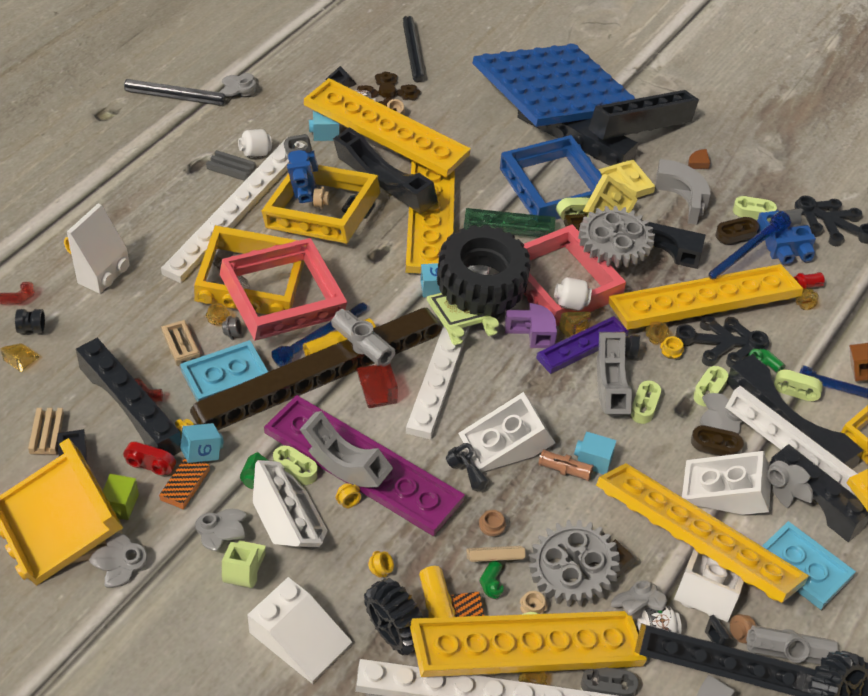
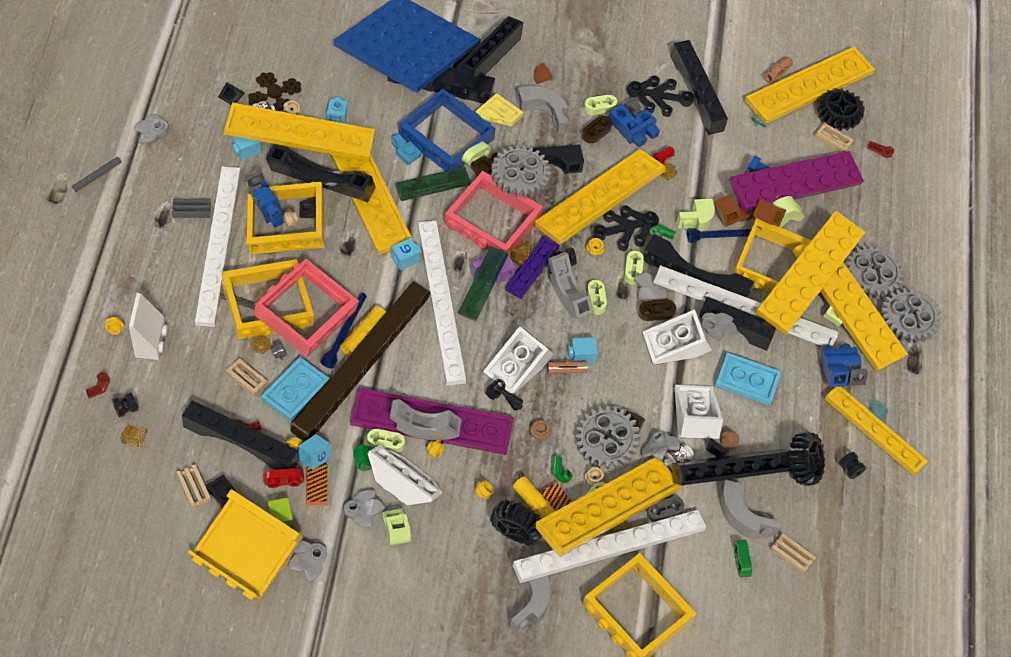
camera: 30 degrees left, 10 degrees up
black axle [124,79,226,105] -> none
white head [238,129,272,158] -> none
white slope [247,577,352,684] -> none
light grey piece [331,309,395,367] -> none
clear red panel [357,363,398,408] -> none
black axle [403,16,424,82] -> none
yellowish green flag [426,293,499,345] -> none
black tyre [437,225,531,316] -> none
tan tile [466,546,525,562] -> none
white head [554,277,592,311] -> none
light yellow wing [583,175,638,214] -> none
yellow plate [596,463,809,603] -> none
clear yellow plate [646,321,669,344] -> none
clear blue piece [708,211,791,280] -> none
light grey piece [746,625,838,664] -> none
yellowish green beam [774,369,823,401] -> none
none -> dark grey bar [72,157,121,192]
none -> medium azure brick [327,97,348,123]
none -> dark azure plate [391,133,422,165]
none -> clear green plate [458,246,509,321]
none -> yellowish green brick [676,199,715,234]

